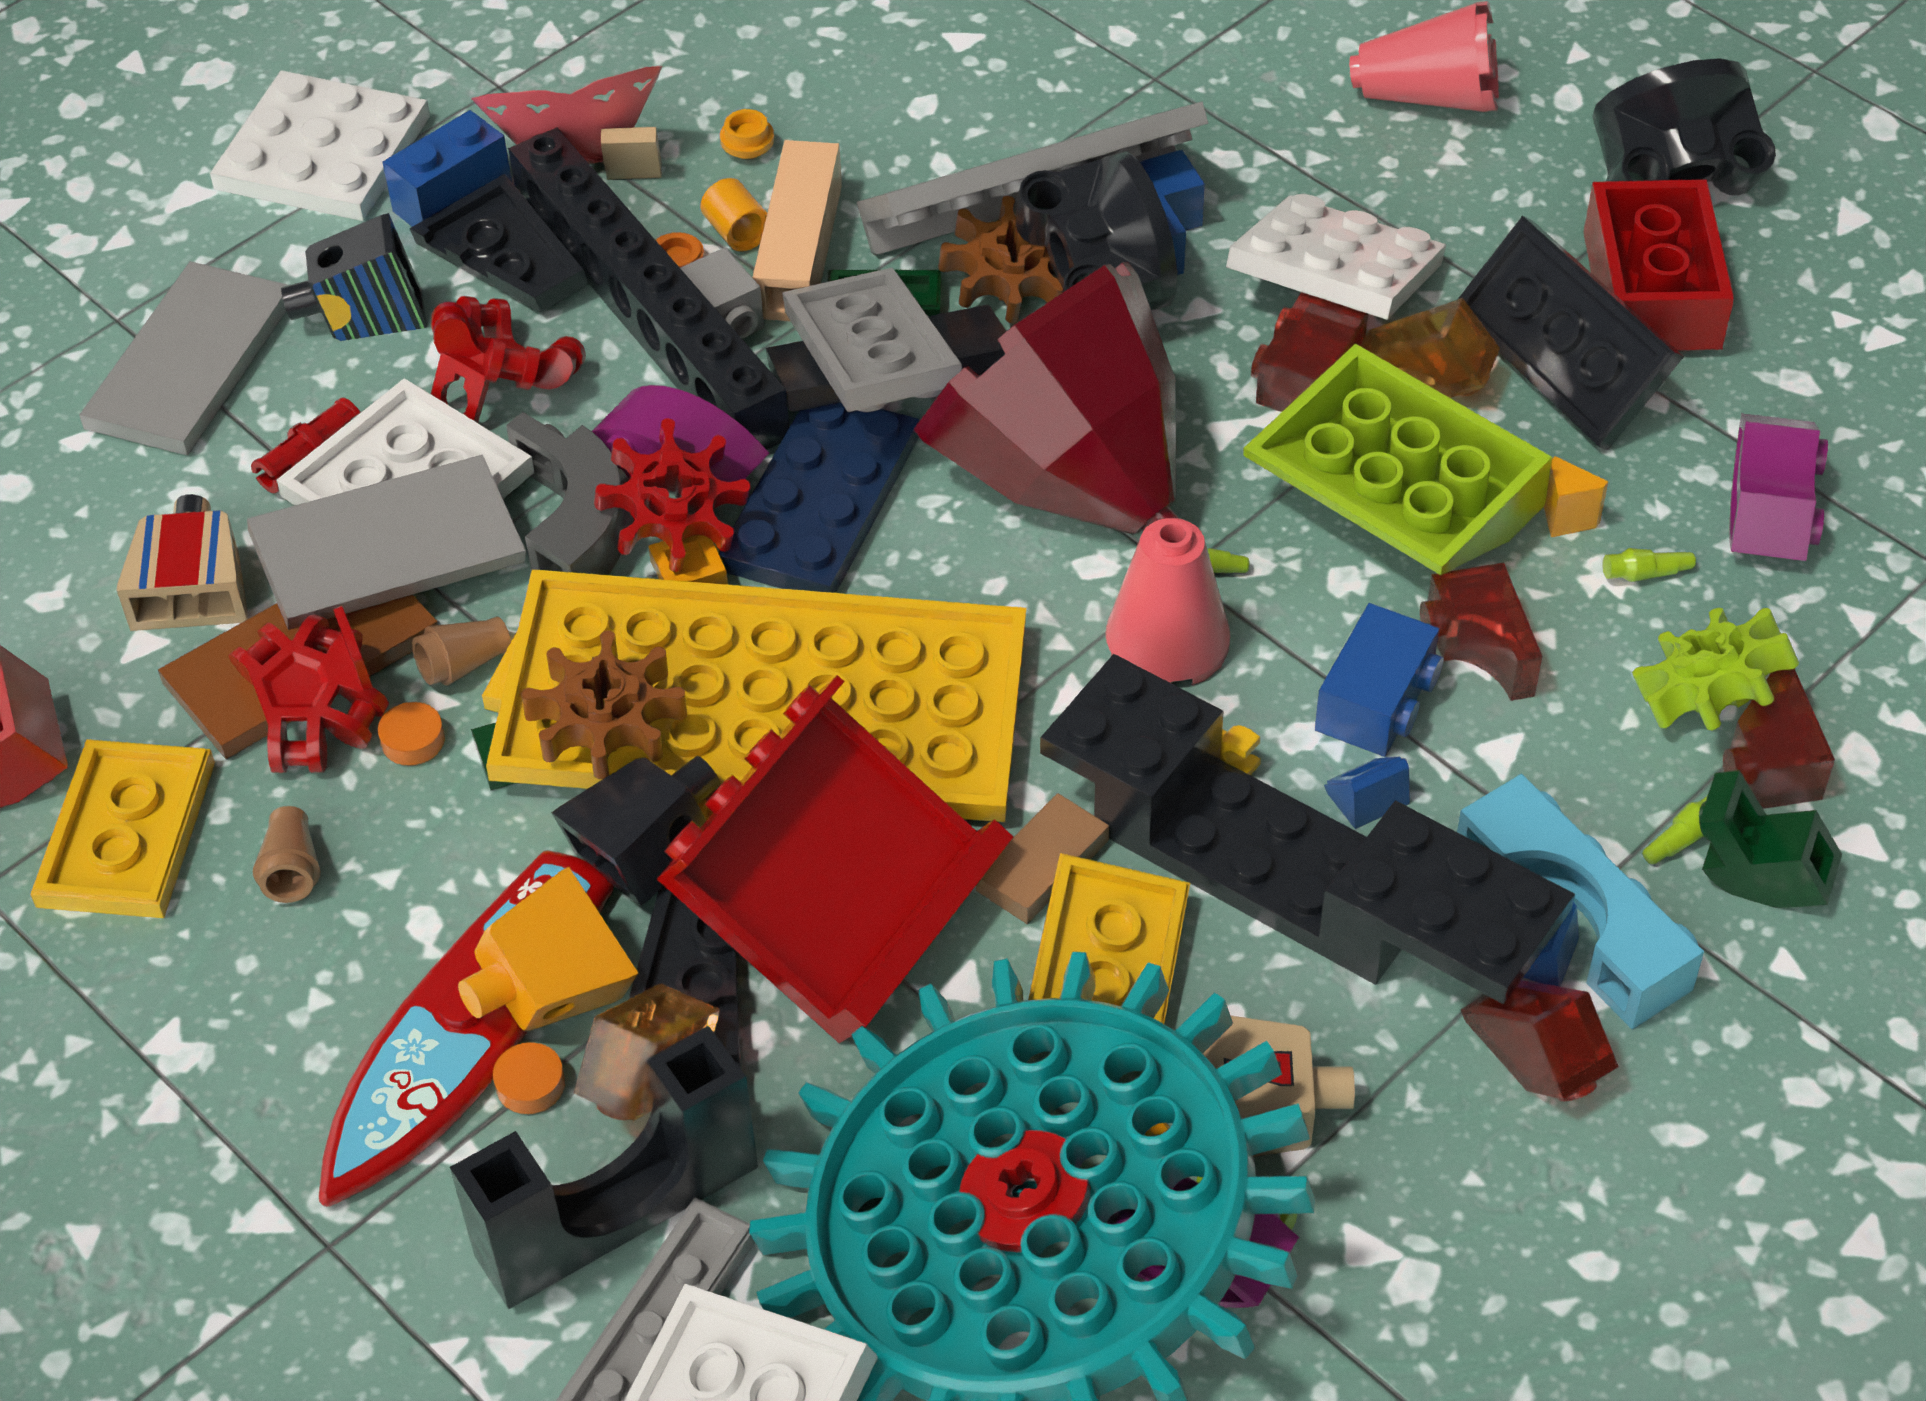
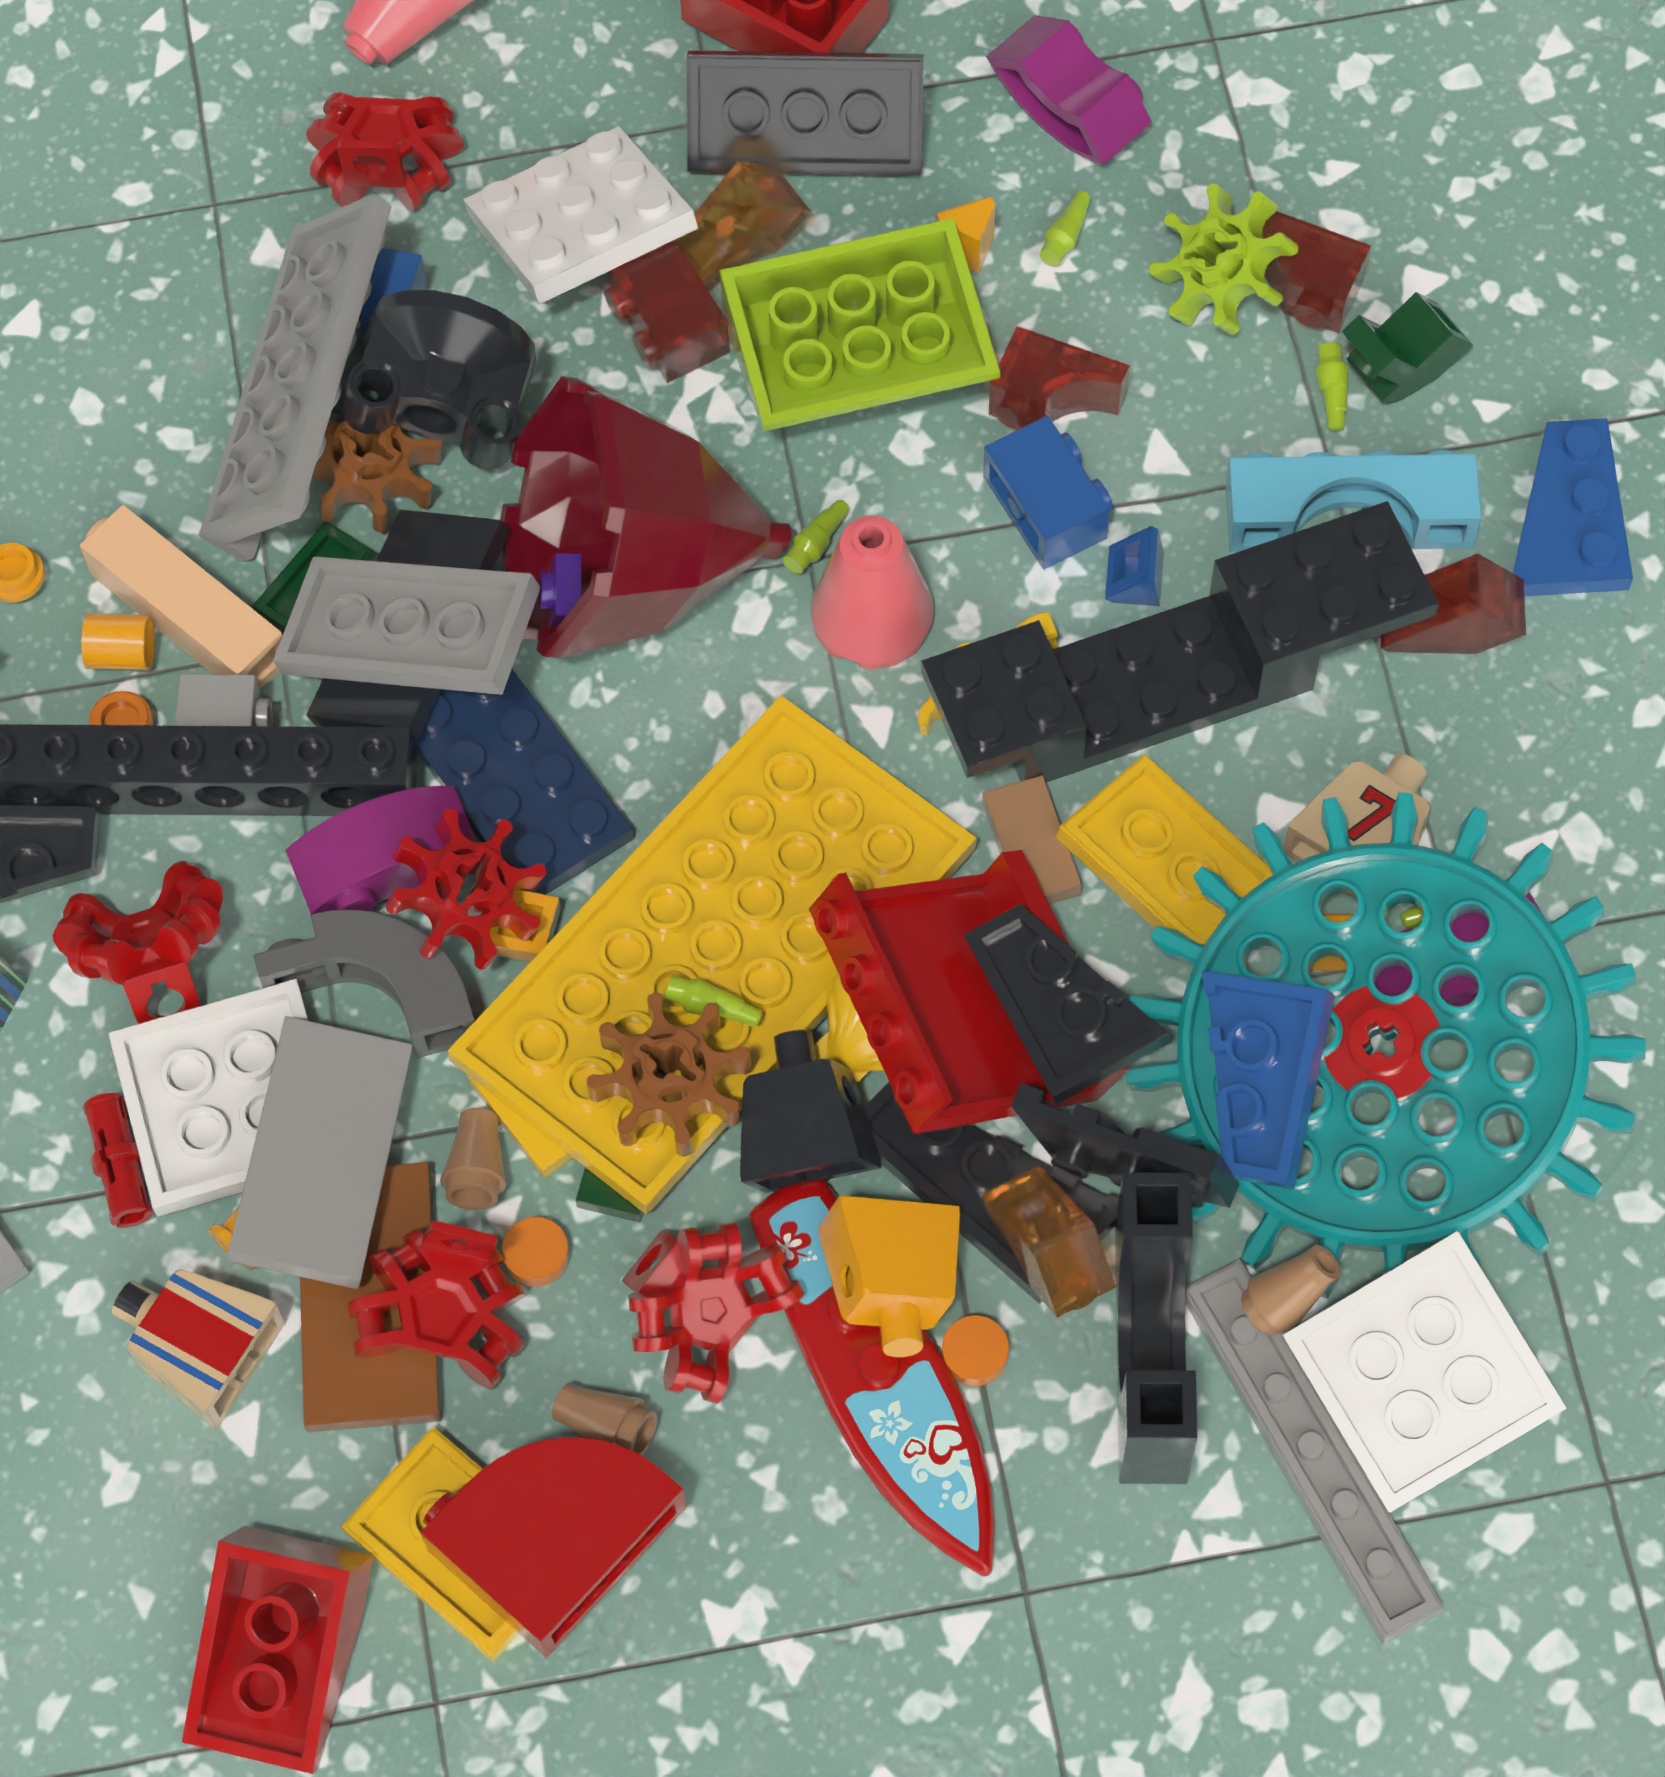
camera: 55 degrees left, 15 degrees up
none -> red piece [306,92,464,211]
none -> red brick [420,1437,687,1658]
none -> red piece [622,1222,805,1404]
none -> lime piece [664,975,762,1027]
none -> black wing [964,904,1172,1105]
none -> black wing [1011,1083,1239,1208]
none -> blue wing [1202,971,1335,1189]
none -> medium nougat cone [1241,1245,1341,1335]
none -> blue wing [1507,418,1633,598]

